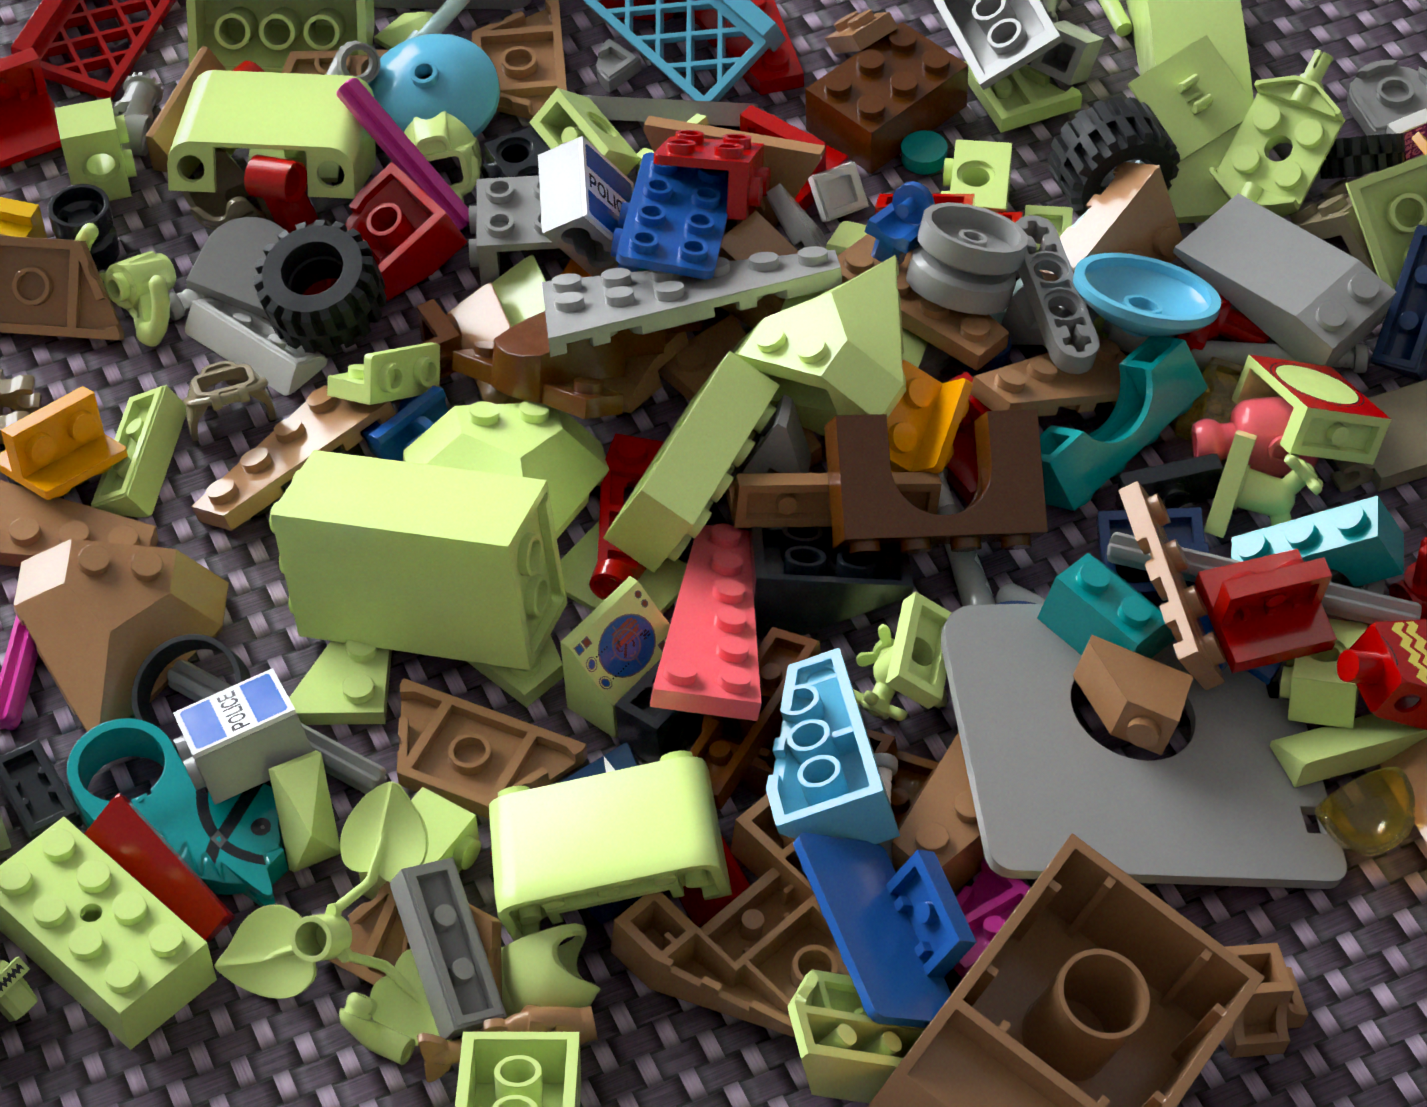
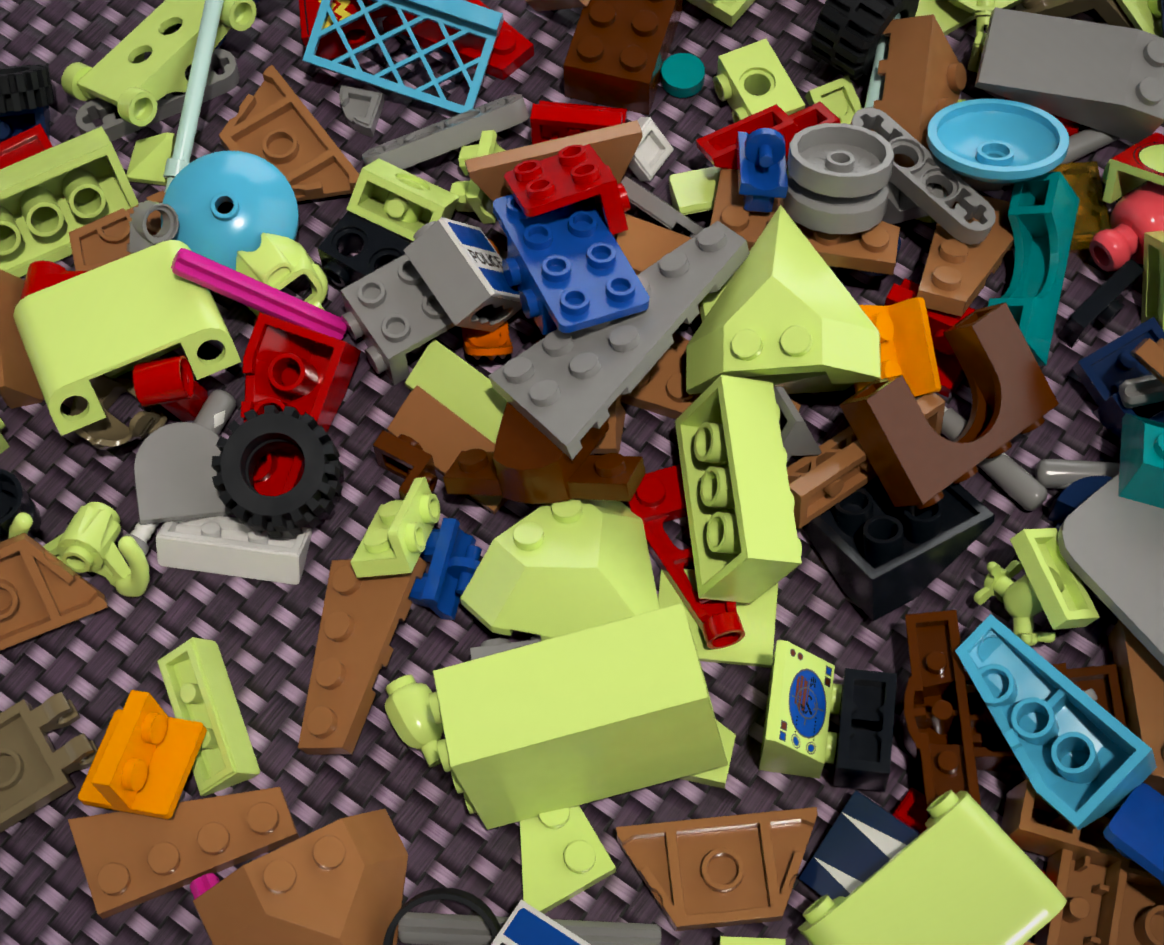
camera: 30 degrees left, 15 degrees up
dark tan helmet [183,361,277,442] -> none
coral wing [650,524,762,721] -> none

